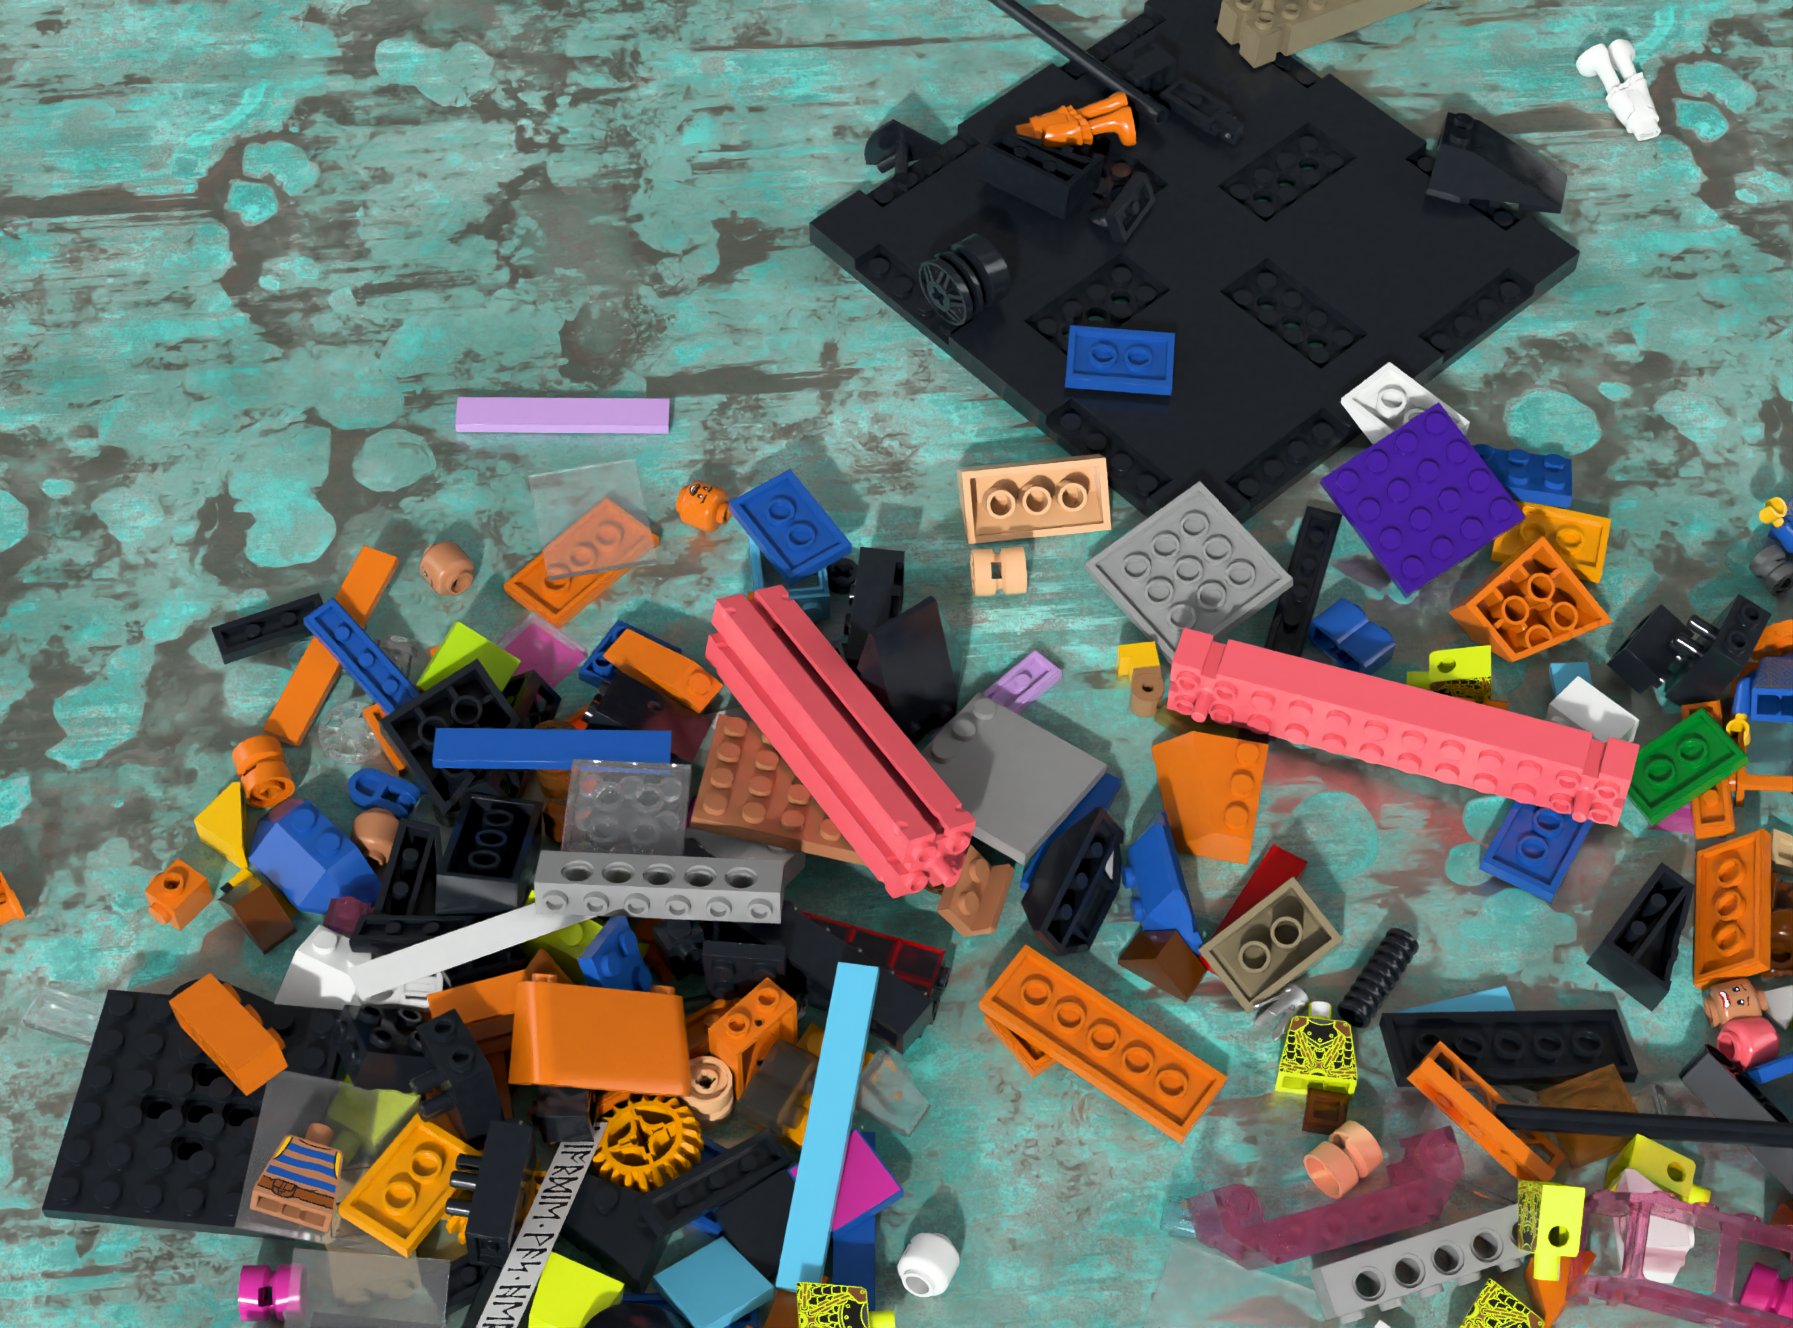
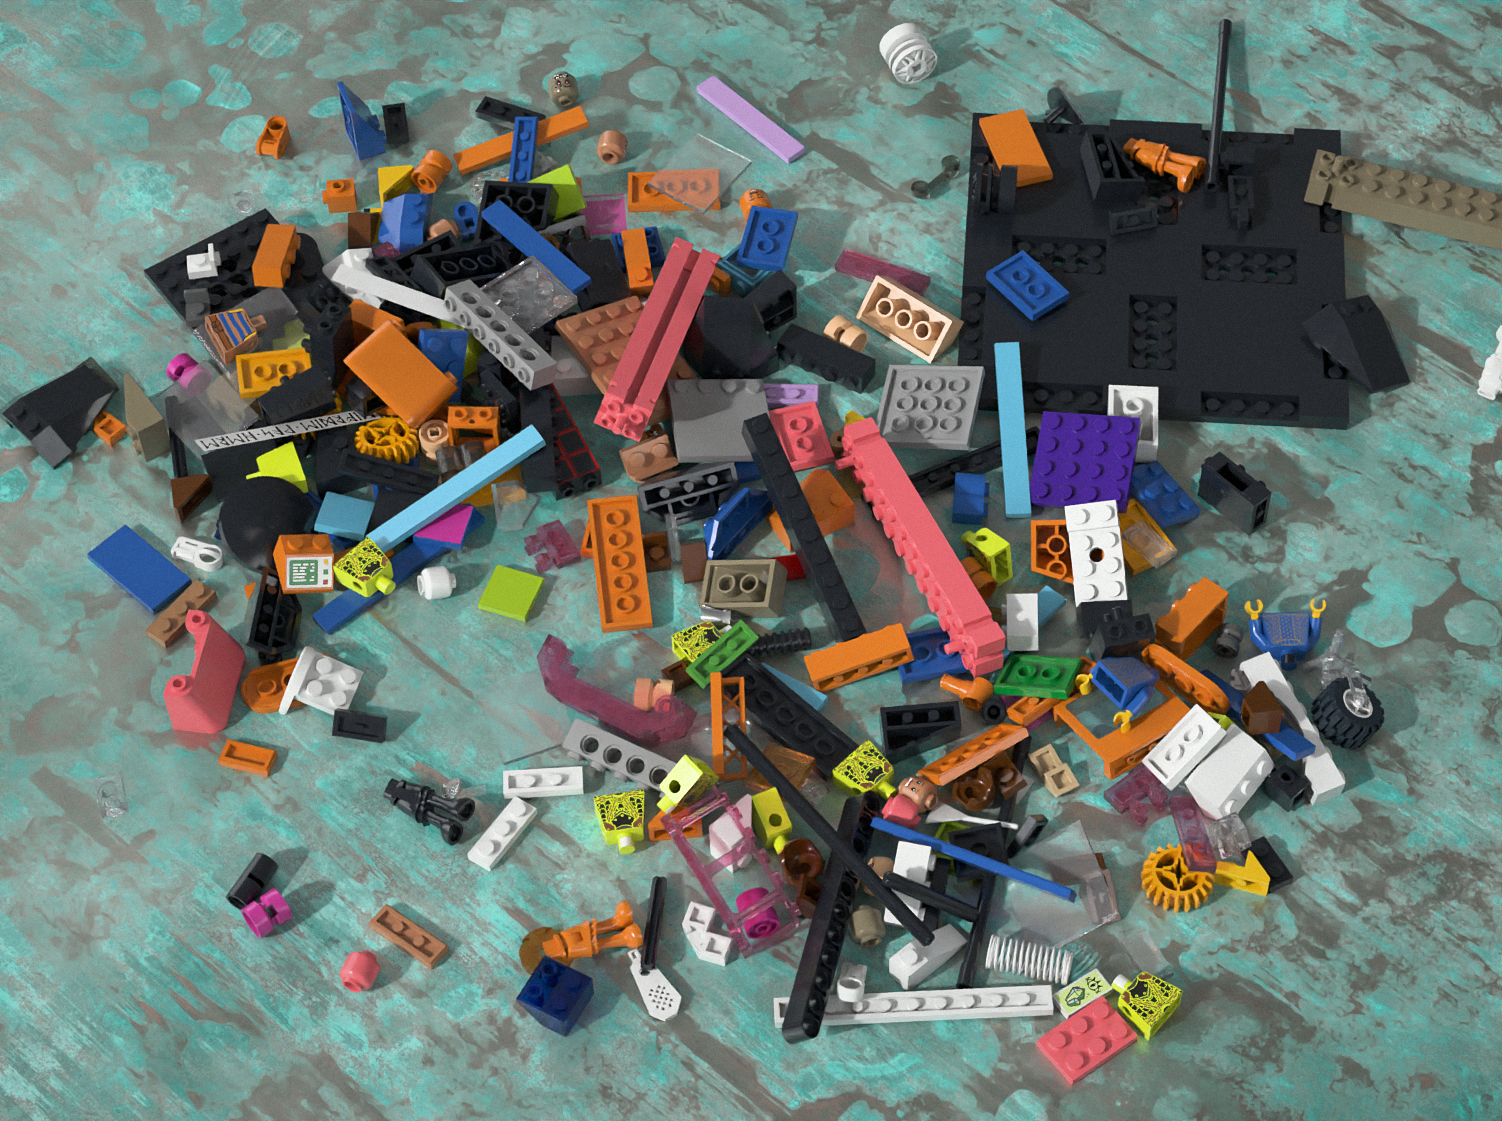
camera: 50 degrees right, 0 degrees up
none -> dark grey bracket [184,288,211,328]
none -> white bracket [187,243,221,279]
none -> blue slope [337,81,387,161]
none -> black plate [382,103,410,144]
none -> lime tile [478,564,545,622]
none -> clear pink plate [524,519,581,574]
none -> dark tan head [548,71,579,107]
none -> reddish brown bracket [642,531,672,573]
none -> clear tile [664,513,681,563]
none -> bright green plate [685,619,759,689]
none -> black brick [741,412,867,644]
none -> coral plate [769,401,834,471]
none -> black brick [777,323,876,394]
none -> reddish brown hair [781,838,826,888]
none -> orange brick [803,623,914,693]
none -> neon yellow torso [833,739,897,801]
none -> clear pink tile [835,249,931,297]
none -> white wheel [880,23,937,84]
none -> clear smoke bar [911,155,960,200]
none -> orange pin [940,673,994,712]
none -> orange tile [979,109,1053,187]
none -> black plate [981,699,1007,725]
none -> medium azure tile [994,342,1031,518]
none -> white piece [1065,500,1128,607]
none -> clear tile [1122,520,1176,569]
none -> orange piece [1154,576,1229,662]
none -> black piece [1198,451,1272,536]

